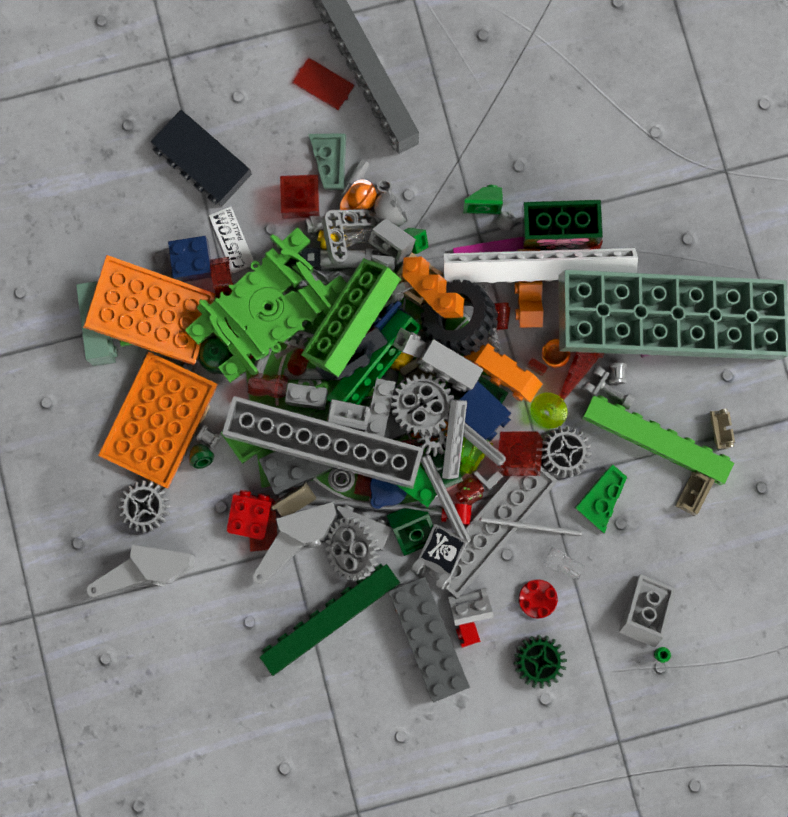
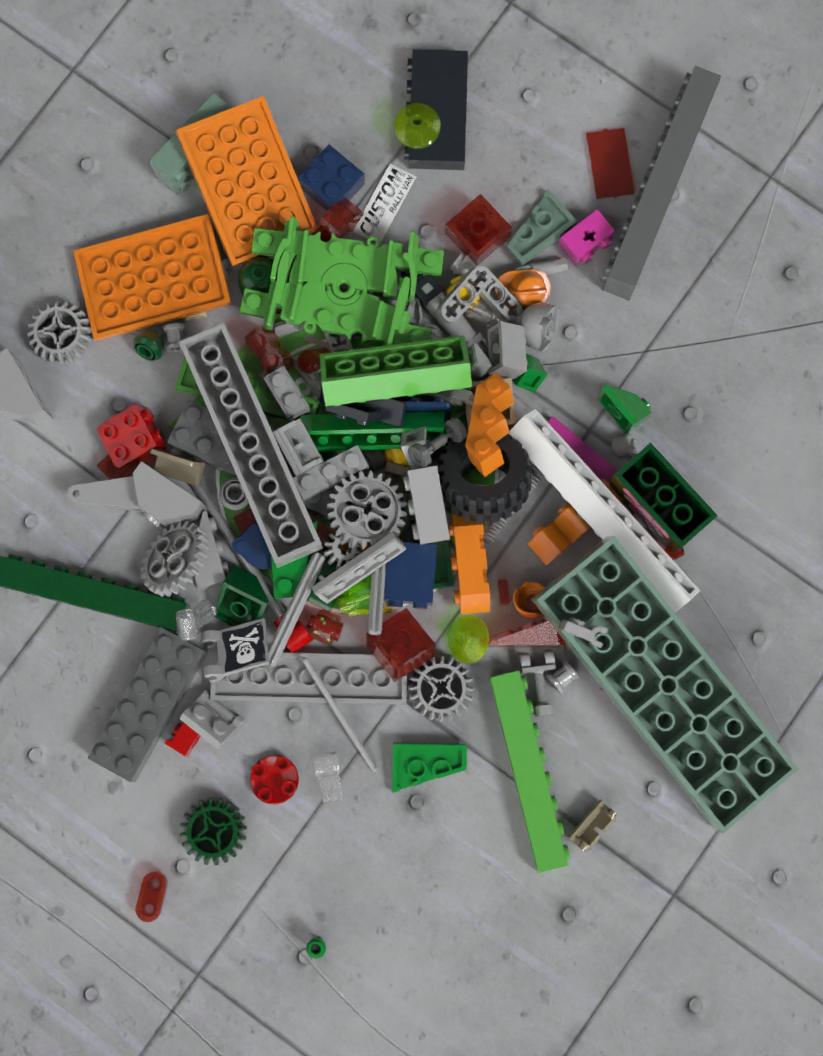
camera: 50 degrees right, 0 degrees up
light grey hinge [377,179,392,195] -> none
light grey panel [472,462,503,491] -> none
clear red cone [494,302,511,330] -> none
light grey slope [619,574,676,647] -> none
dark tan hinge [675,472,715,516] -> none
none -> clear red plate [136,871,168,922]
none -> clear piece [176,600,216,641]
none -> clear neon green dish [394,103,440,149]
none -> dark grey wheel [408,417,467,468]
none -> dark pink brick [559,209,615,266]
none -> light grey plate [559,617,608,648]

